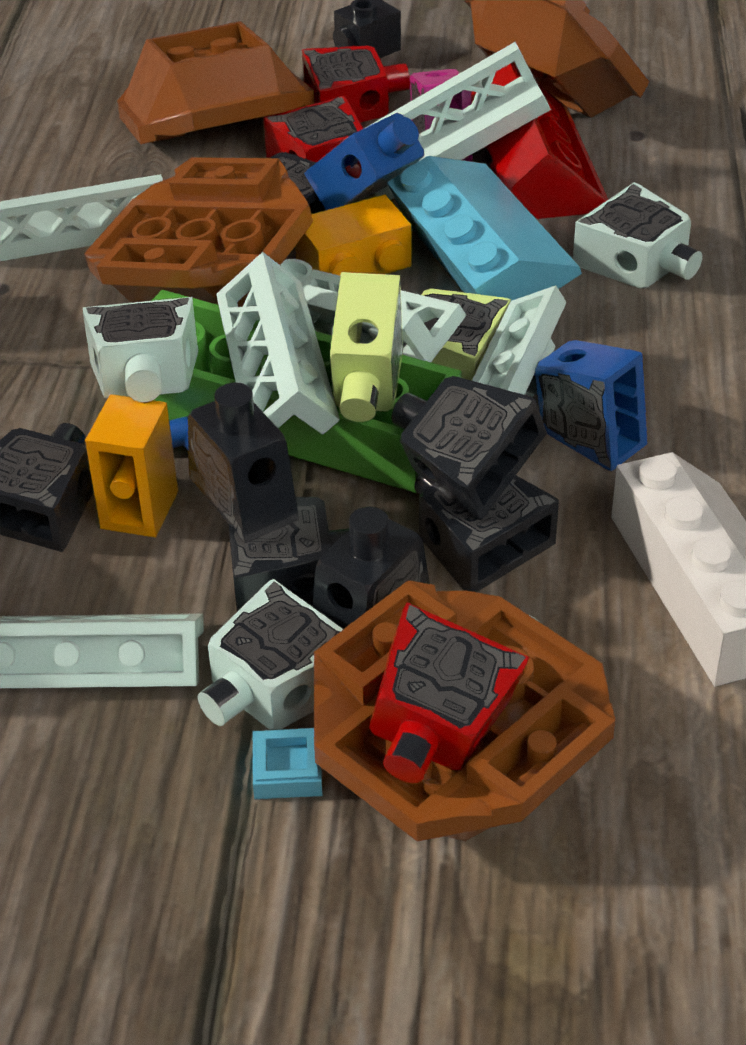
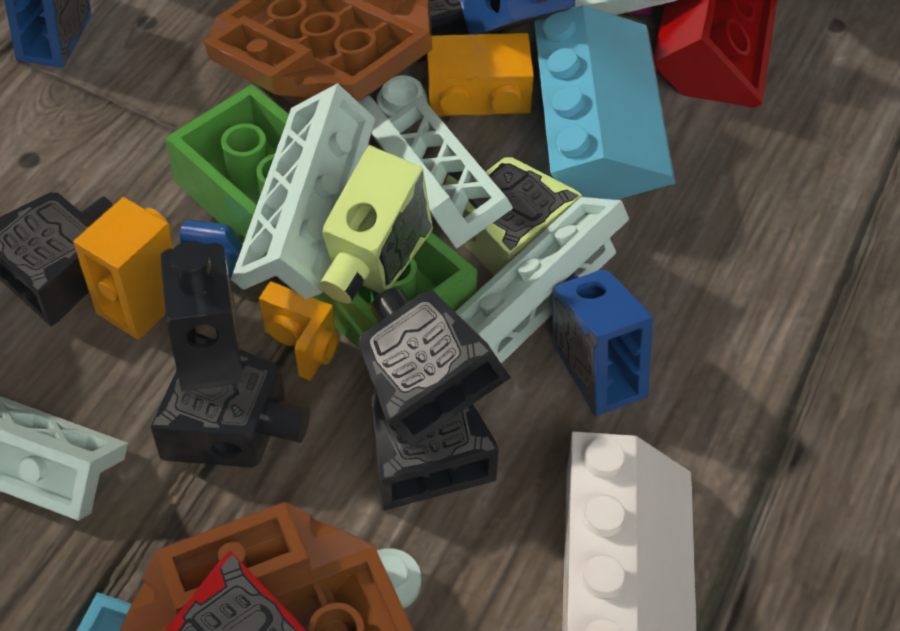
camera: 20 degrees right, 10 degrees up
light aqua torso [83,297,198,402] -> none
torso [198,579,343,730] -> none
black torso [313,506,430,629] -> none
light aqua torso [573,182,702,288] -> none
none -> light orange bracket [259,281,340,381]

